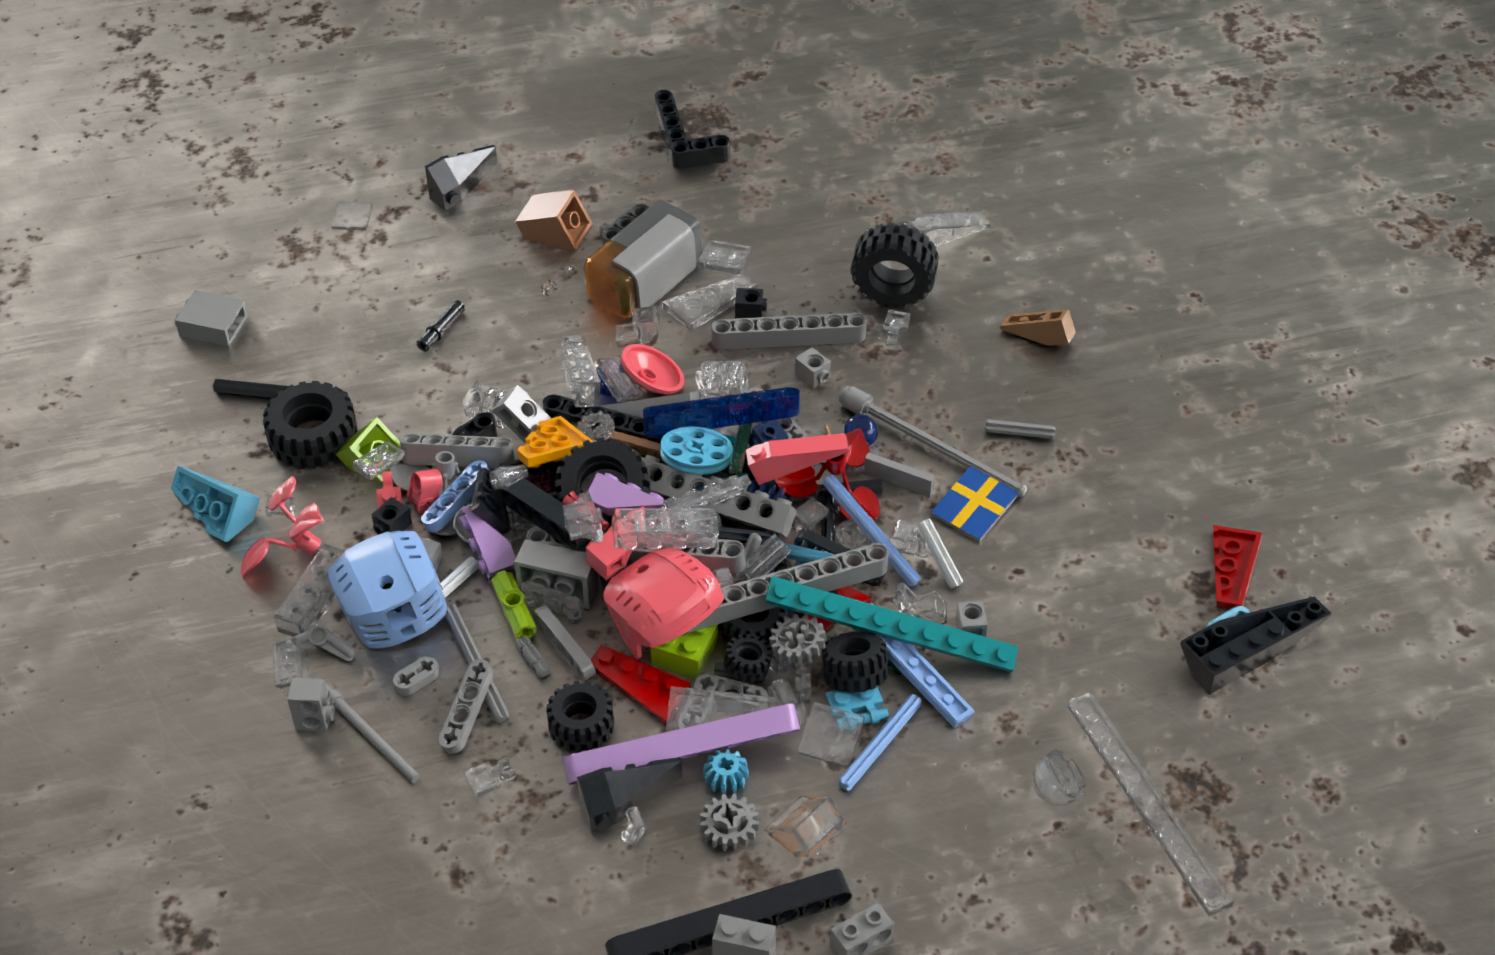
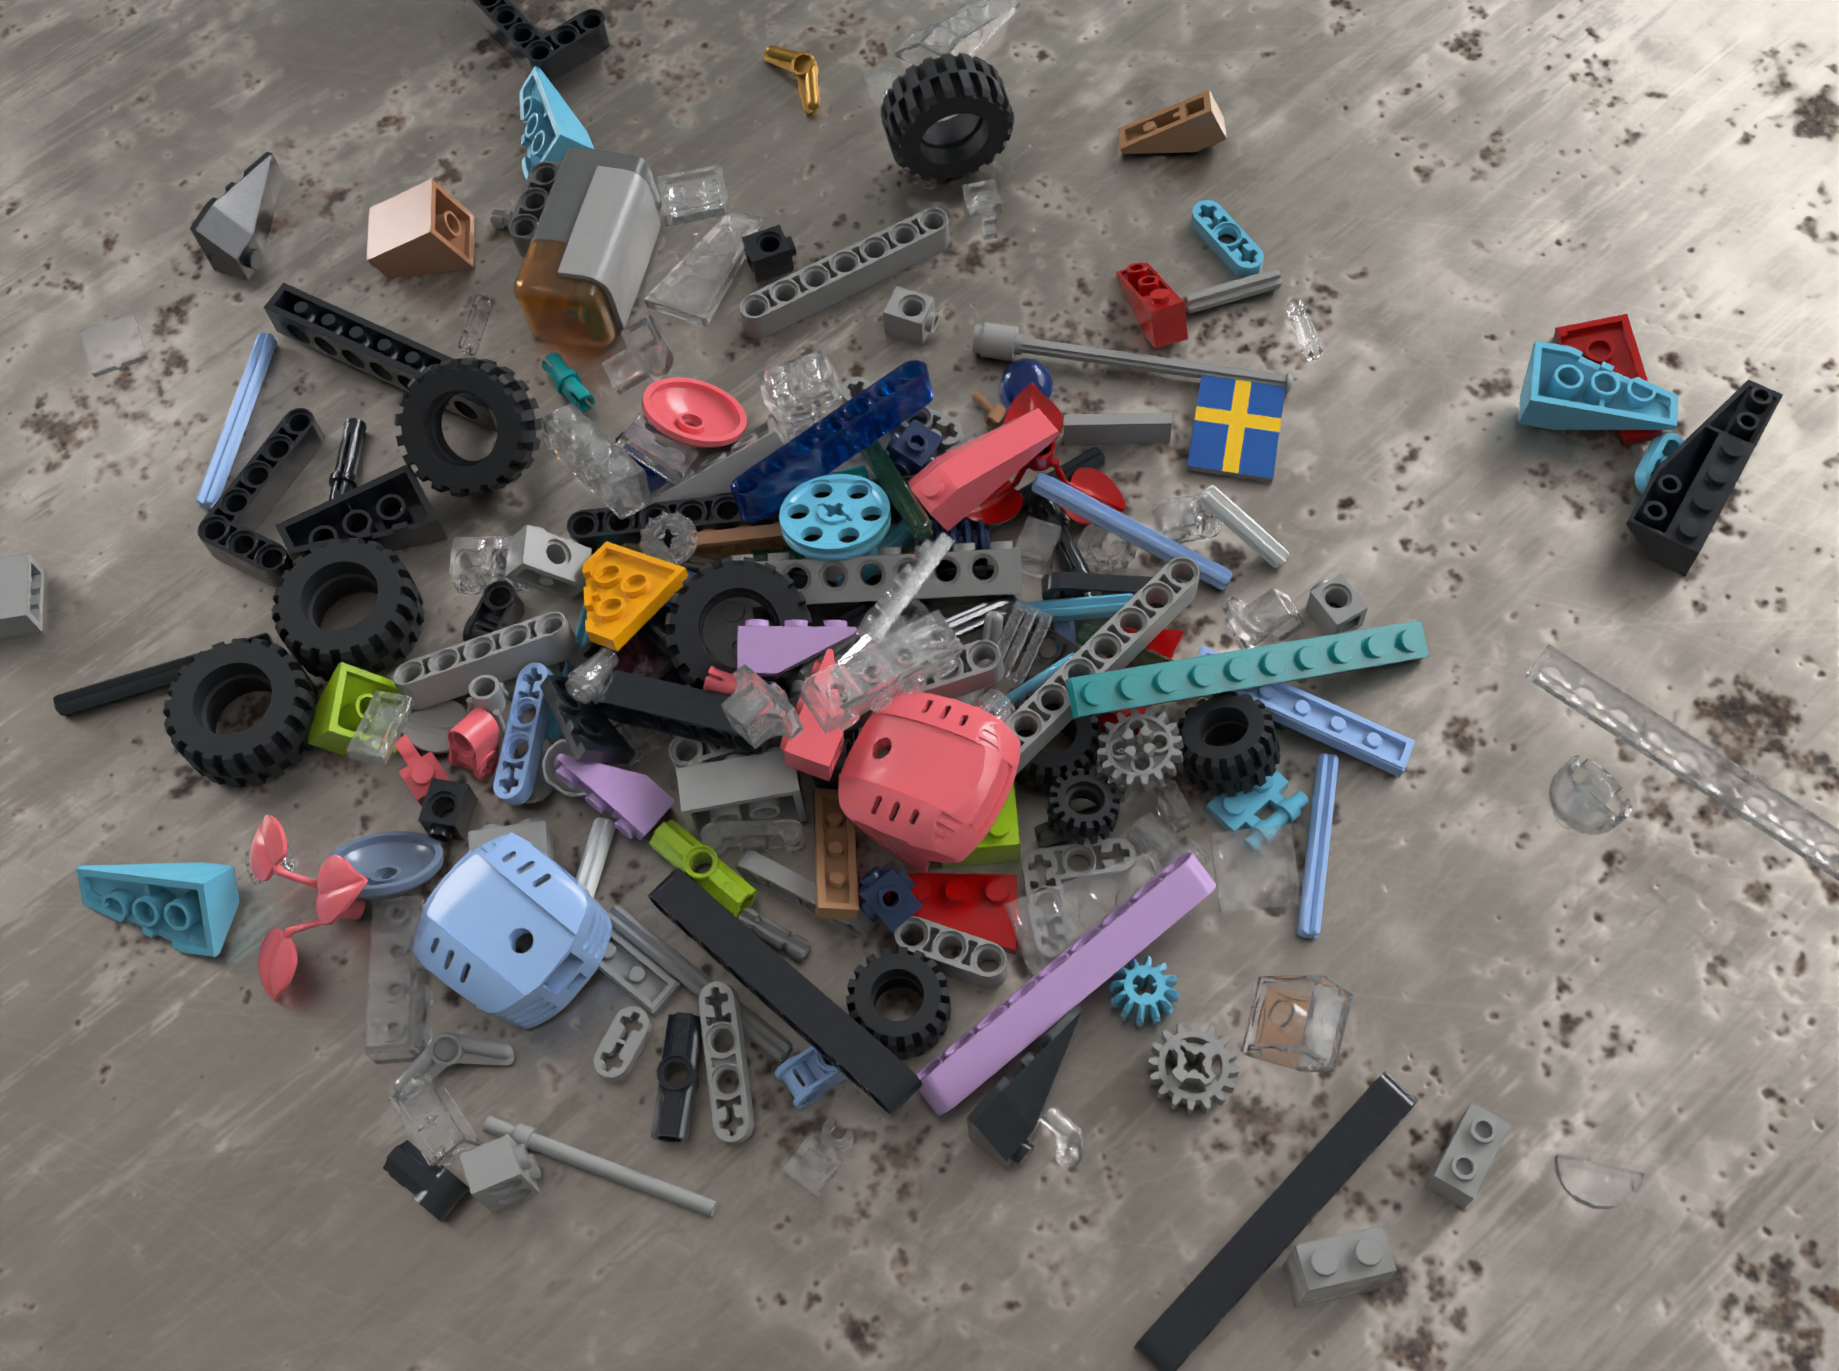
camera: 20 degrees left, 15 degrees up
none -> light blue axle [196,332,277,510]
none -> black beam [197,408,325,588]
none -> black brick [263,283,497,432]
none -> black tyre [271,538,425,681]
none -> black wedge [275,464,448,561]
none -> sand blue dish [323,831,444,900]
none -> black piece [383,1140,469,1222]
none -> black tyre [395,357,542,497]
none -> medium azure wedge [519,66,594,180]
none -> teal pin [541,352,595,413]
none -> light grey tile [597,928,682,1018]
none -> black beam [647,868,923,1116]
none -> black piece [651,1012,702,1144]
none -> pearl gold piece [763,45,820,114]
none -> light blue piece [774,1046,847,1109]
none -> medium nougat plate [813,788,859,920]
none -> dark blue brick [858,864,923,932]
none -> light grey beam [894,916,1007,990]
none -> red slope [1116,262,1188,349]
none -> medium azure beam [1191,200,1264,278]
none -> clear axle [1286,299,1323,362]
none -> medium azure wedge [1518,340,1679,430]

